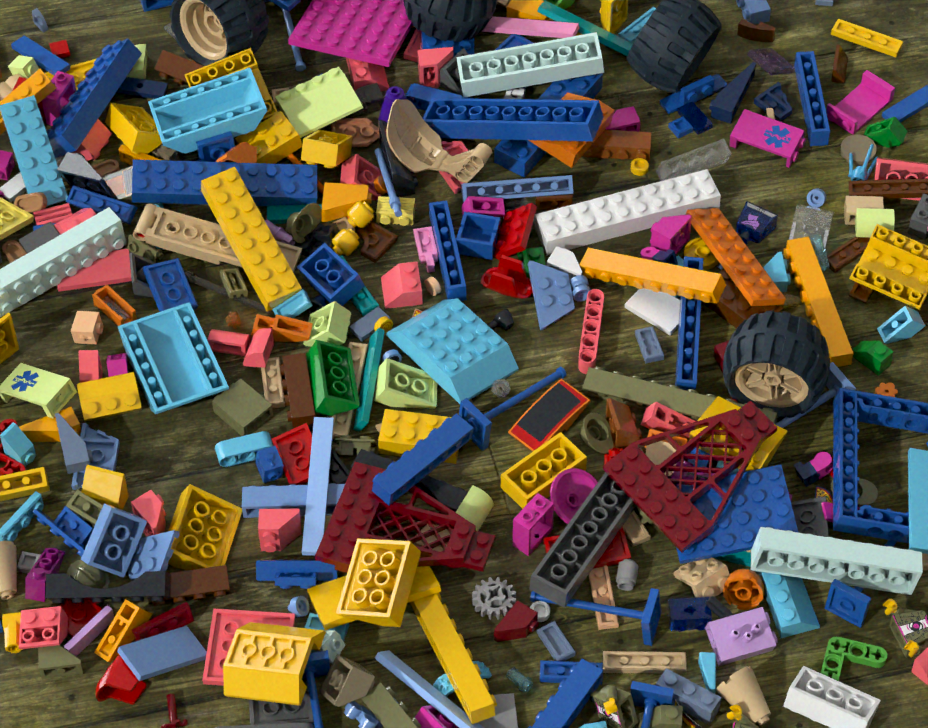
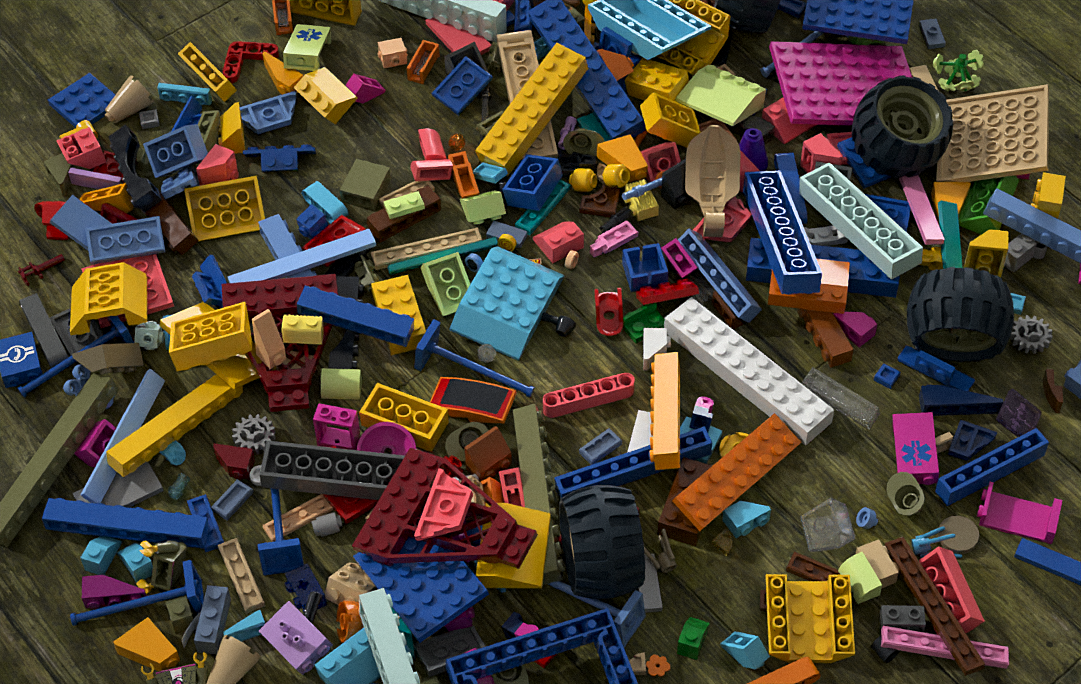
camera: 65 degrees right, 0 degrees up
medium azure slope [0,422,36,467] -> none
magenta slope [25,548,65,602] -> none
sand blue slope [55,413,93,474] -> none
coral slope [79,350,103,383] -> none
medium azure slope [118,302,229,414] -> none
coral slope [258,509,302,552] -> none
medium blue tile [288,596,309,617] -> none
green slope [306,340,360,416] -> none
blue brick [429,200,466,301] -> none
medium blue wing [528,261,575,330] -> none
medium blue wheel [570,275,591,301] -> none
yellow tile [631,158,649,176] -> none
dark pink slope [650,214,692,254] -> none
clear blue tile [677,102,713,135] -> none
clear blue torso [736,201,778,244] -> none
light orange brick [784,236,853,367] -> none
clear light blue axle [810,234,830,271] -> none
reddish brown slope [831,44,848,83] -> none
green slope [864,117,908,148] -> none
none -> medium blue tile [85,216,165,265]
none -> blue bracket [243,144,316,172]
none -> light nougat slope [252,309,286,369]
none -> light yellow brick [282,314,324,344]
none -> yellowish green plate [384,191,425,219]
none -> coral wing [414,469,473,541]
none -> black axle [600,206,632,233]
none -> olive piece [886,472,925,516]

